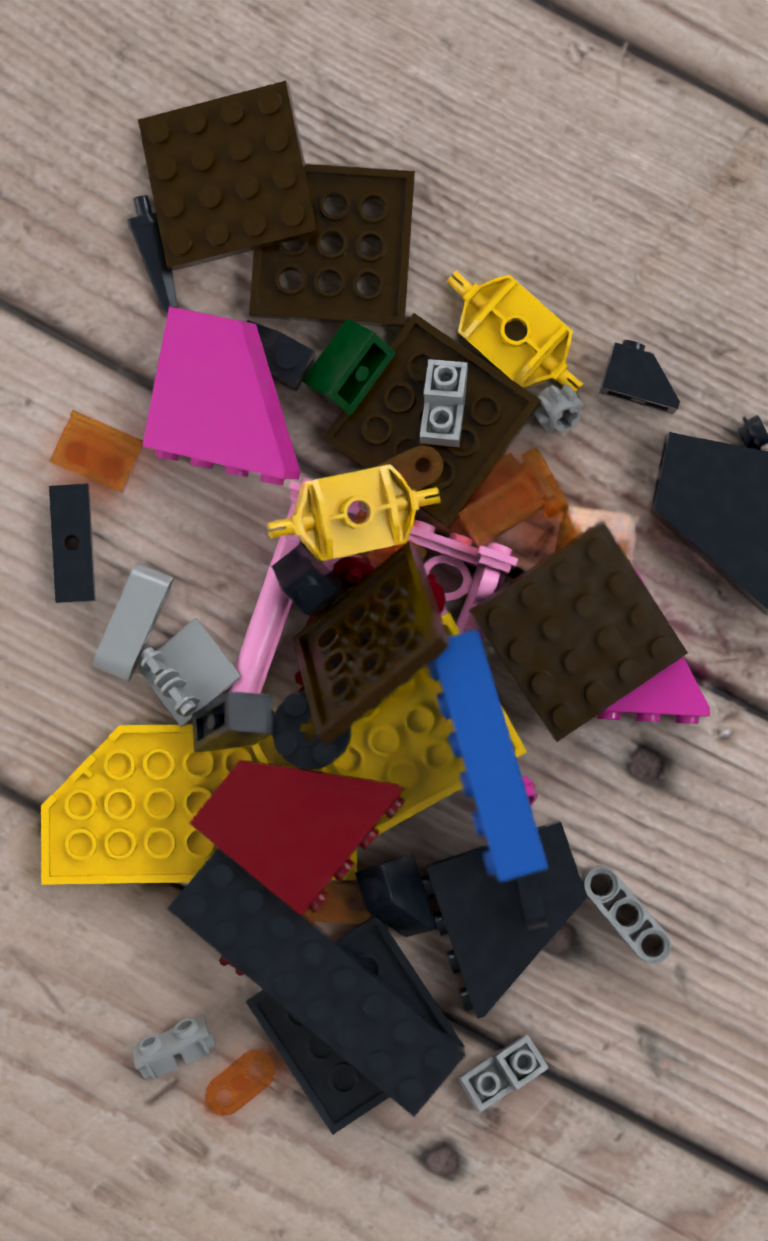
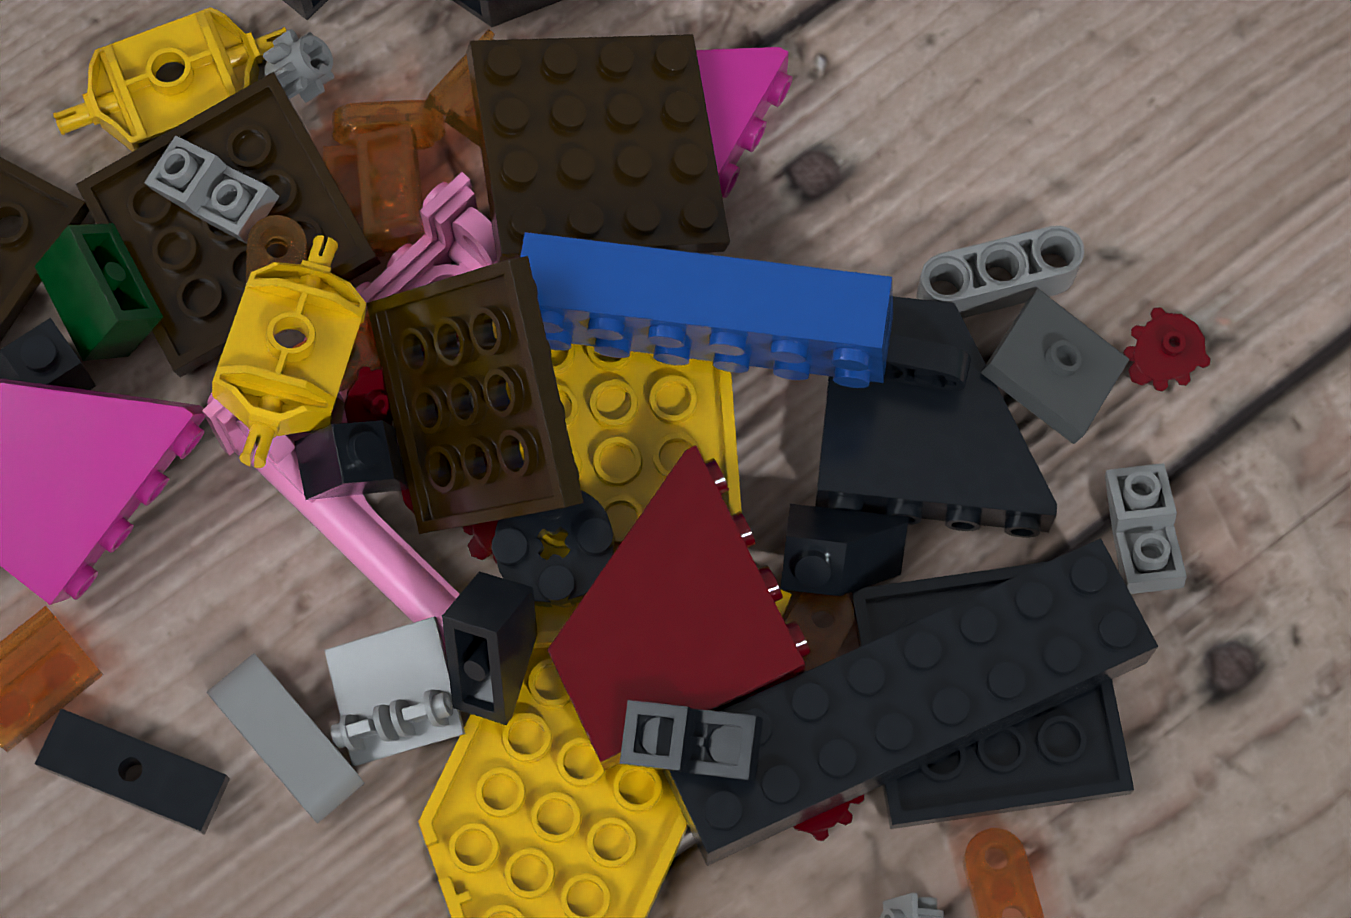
camera: 60 degrees left, 15 degrees down
none -> black slope [619,700,763,781]
none -> dark grey plate [981,289,1129,444]
none -> dark red piece [1123,307,1211,392]

